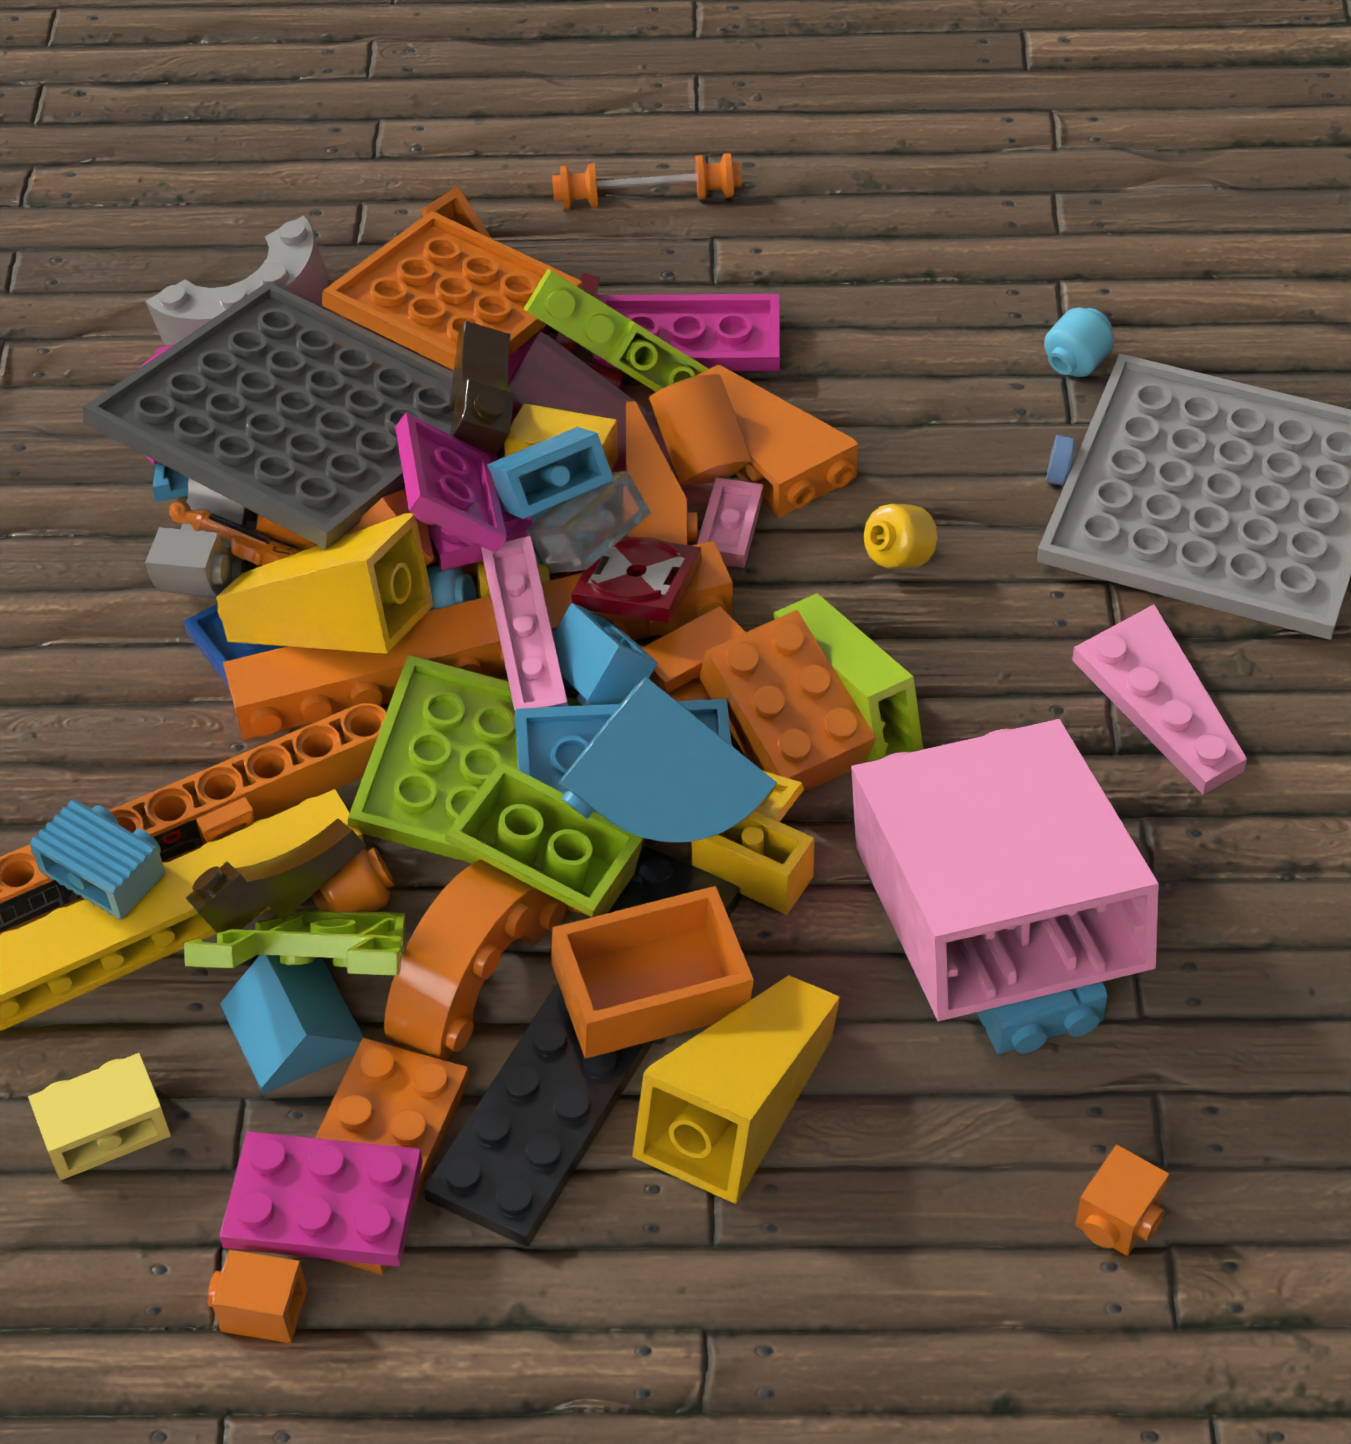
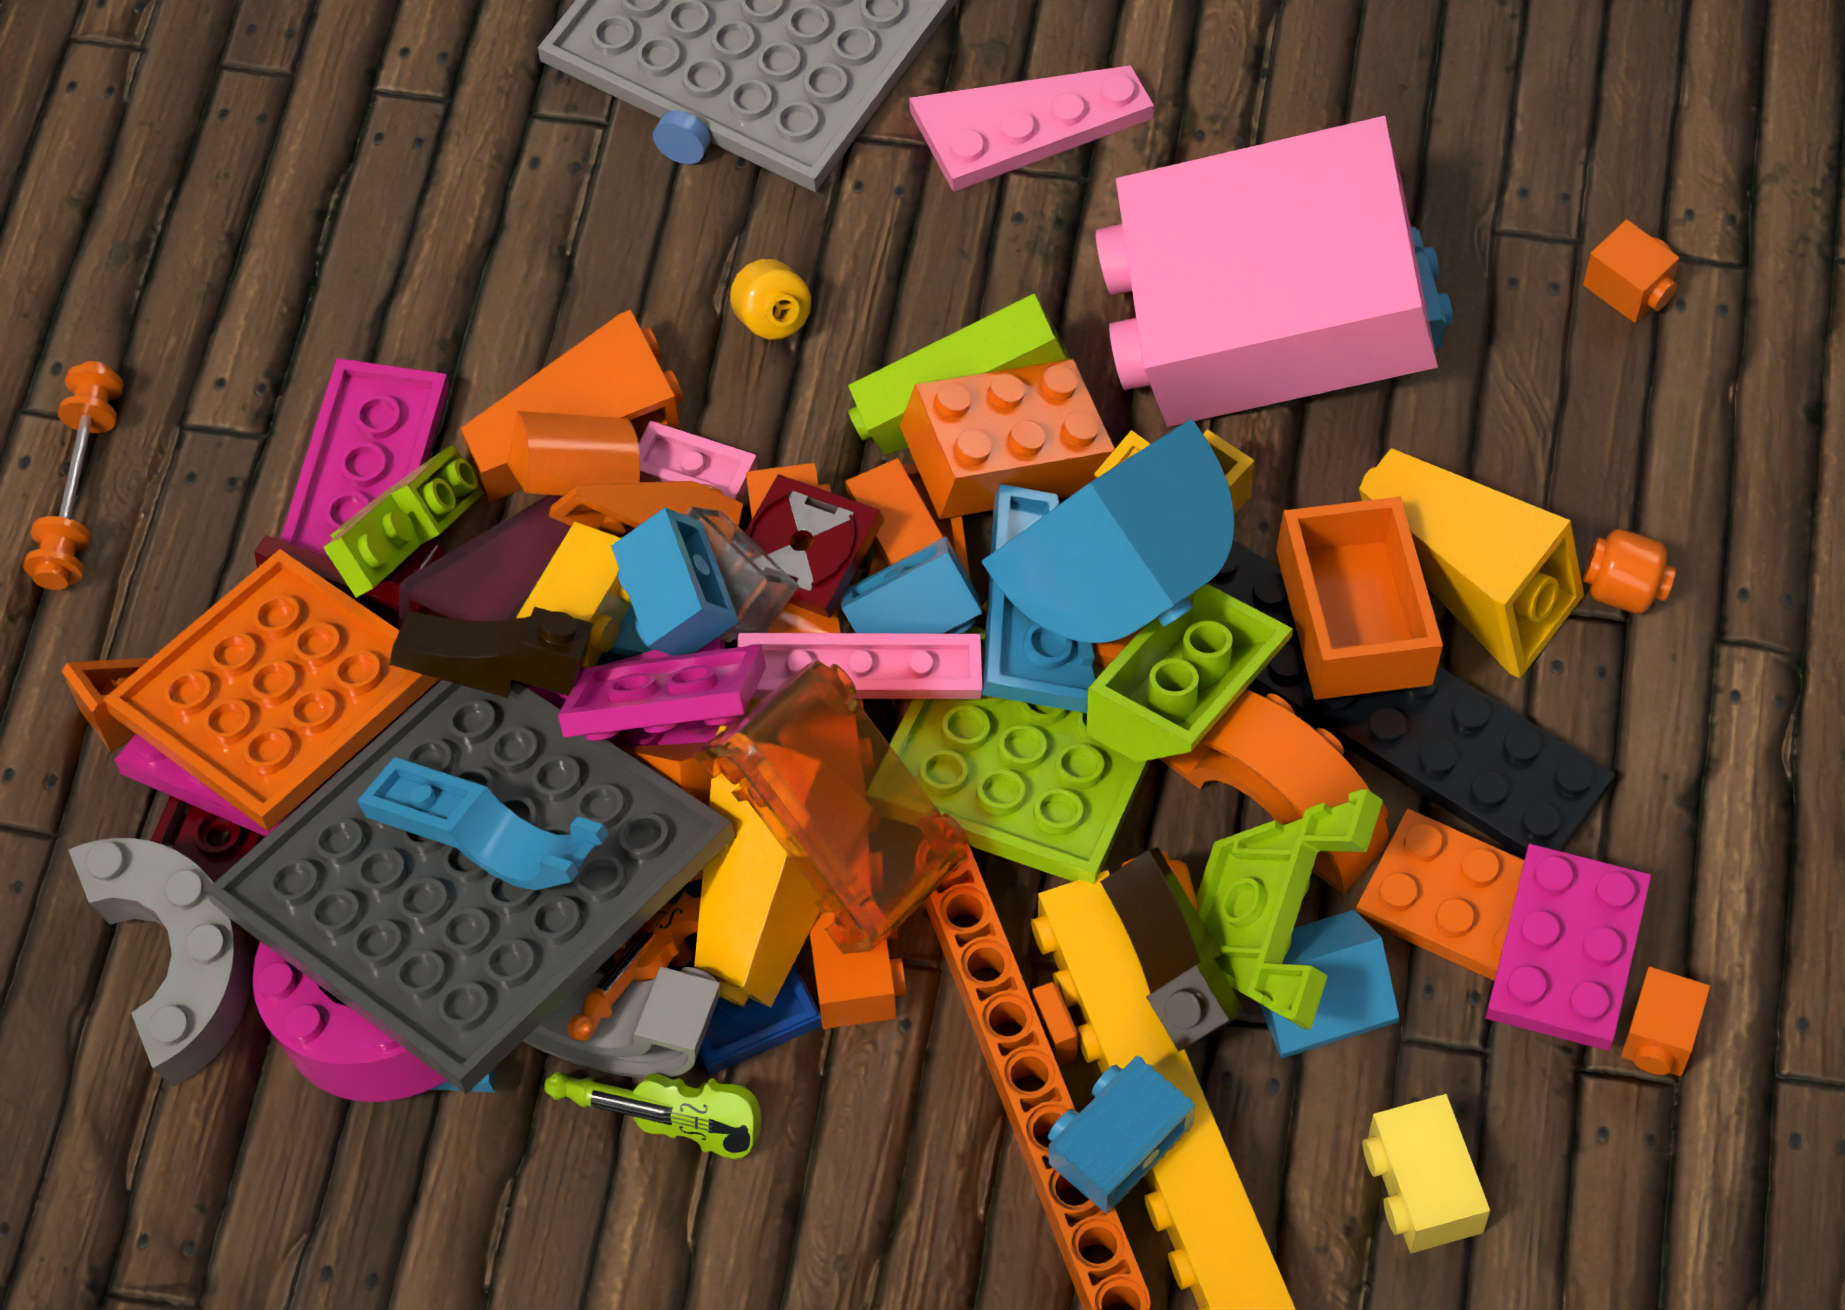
camera: 80 degrees left, 10 degrees up
medium azure head [1044,307,1114,377] -> none
none -> dark azure piece [357,757,609,890]
none -> lime piece [544,1072,761,1159]
none -> clear orange windscreen [693,661,968,954]
none -> orange head [1582,529,1676,614]

